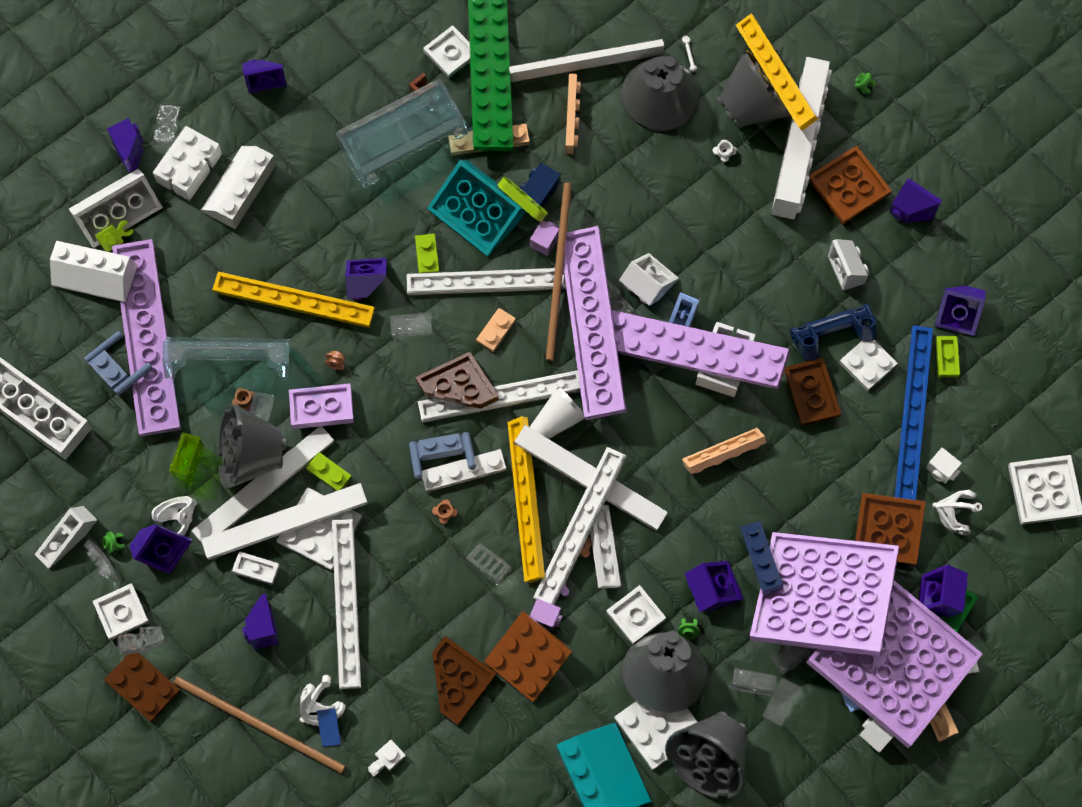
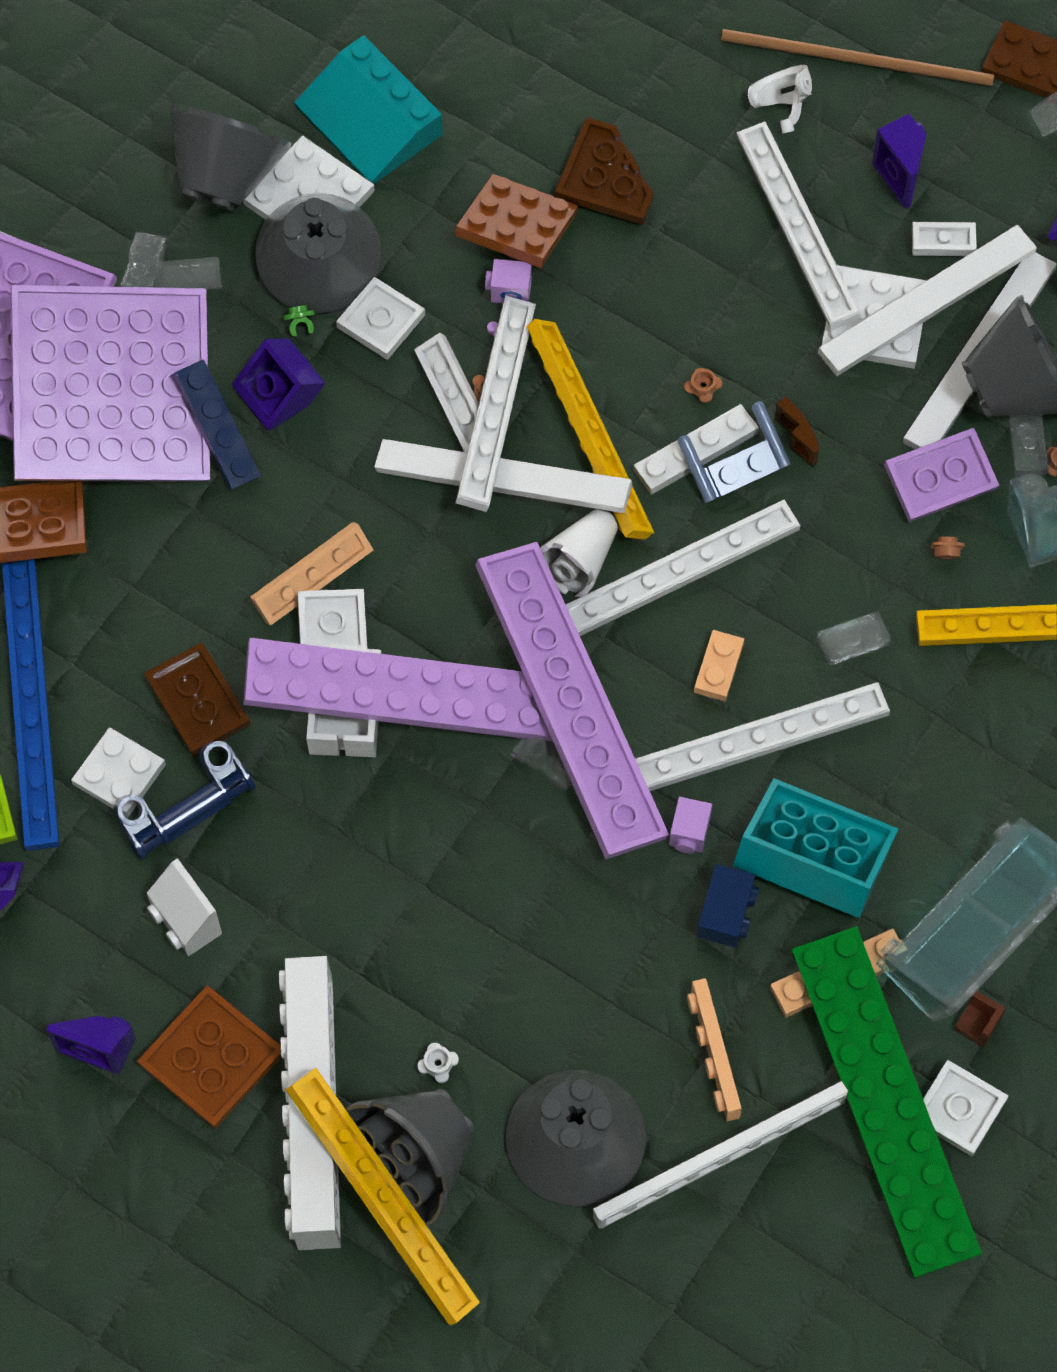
camera: 165 degrees right, 5 degrees down
lime plate [306,452,352,491] -> none
blue sticker [317,708,341,746] -> none
dark purple slope [345,258,387,300] -> none
white plate [368,740,406,777] -> none
lime plate [415,234,439,273] -> none
plate [415,352,499,409] -> none
clear slope [466,543,511,586] -> none
lime beam [497,177,548,222] -> none
medium nougat piece [546,183,572,361] -> none
white slope [619,253,679,305] -> none
light blue slope [669,292,699,327] -> none
white hinge [682,36,697,73] -> none
bright green plate [855,73,877,94] -> none
none -> white plate [297,589,367,649]
none -> reddish brown slope [775,396,819,468]

